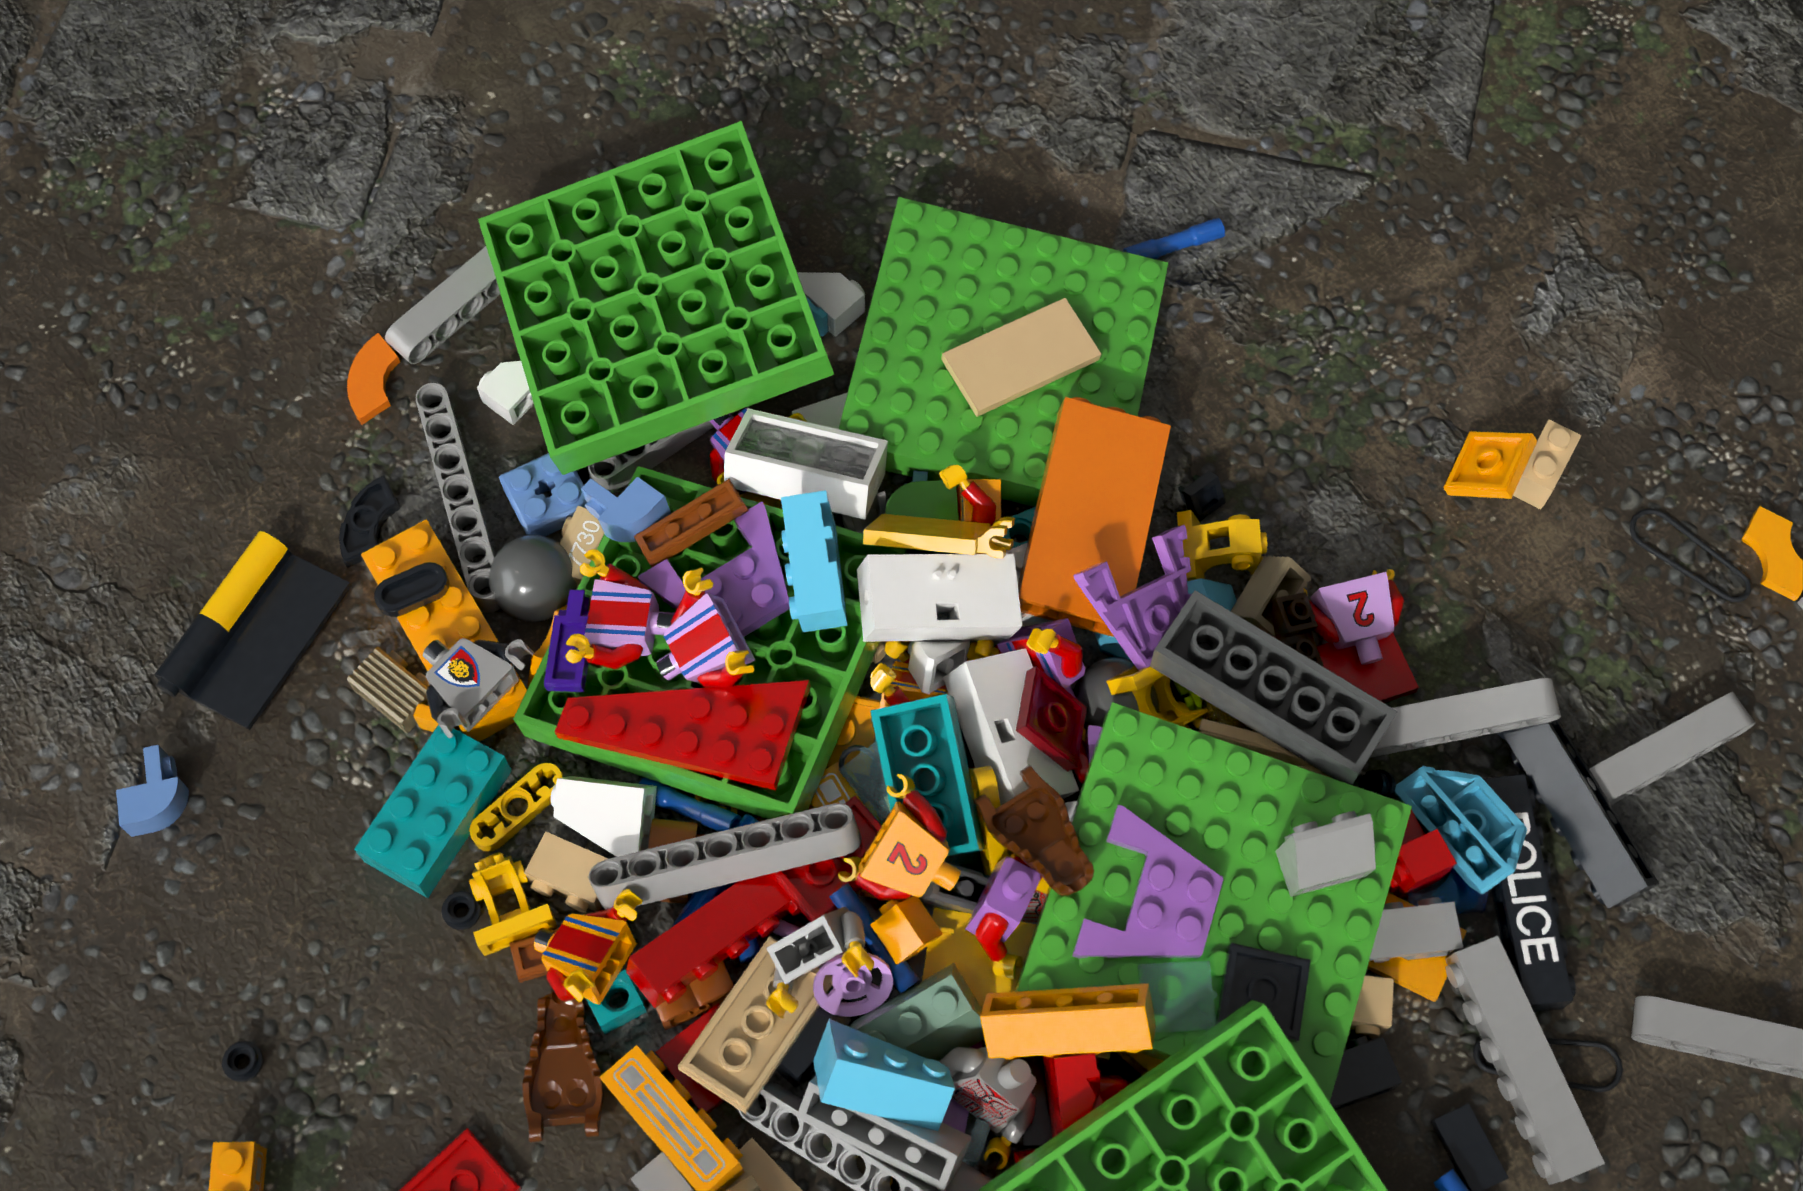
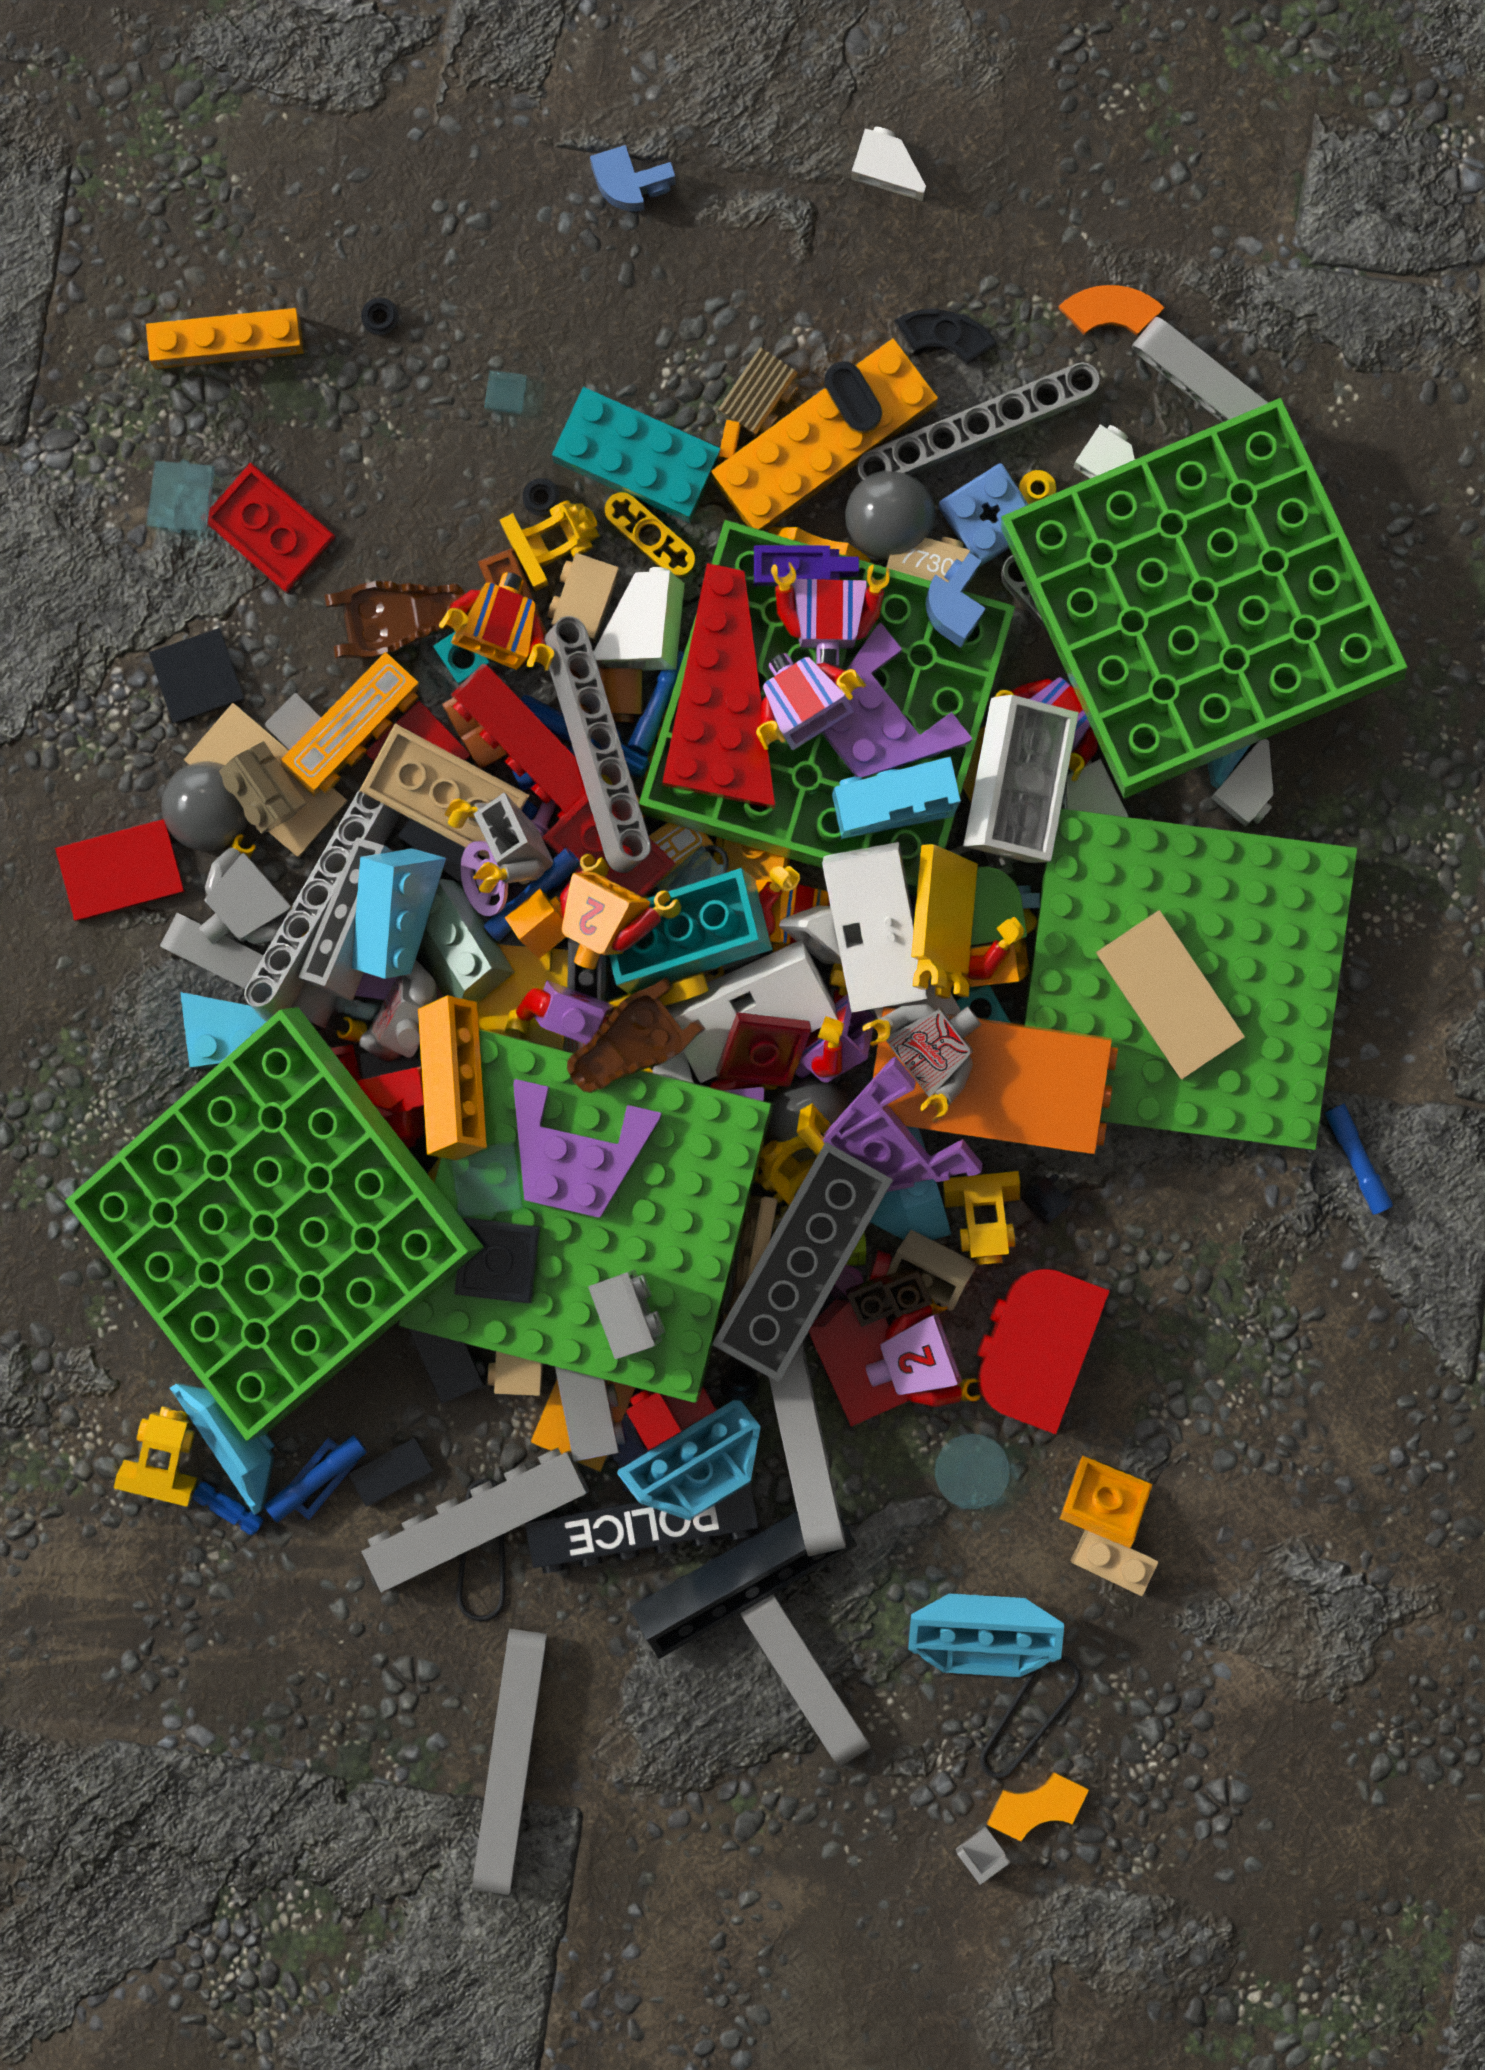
camera: 85 degrees right, 20 degrees up
black door [154,531,352,730] -> none
light grey torso [422,638,534,738] -> none
dark orange tile [634,479,749,567] -> none
none -> clear light blue tile [484,370,527,414]
none -> white slope [851,127,926,201]
none -> light grey torso [863,1004,982,1122]
none -> medium azure wedge [908,1594,1064,1677]
none -> clear light blue tile [934,1433,1010,1509]
none -> red brick [976,1269,1109,1434]
none -> yellow plate [1019,470,1056,504]

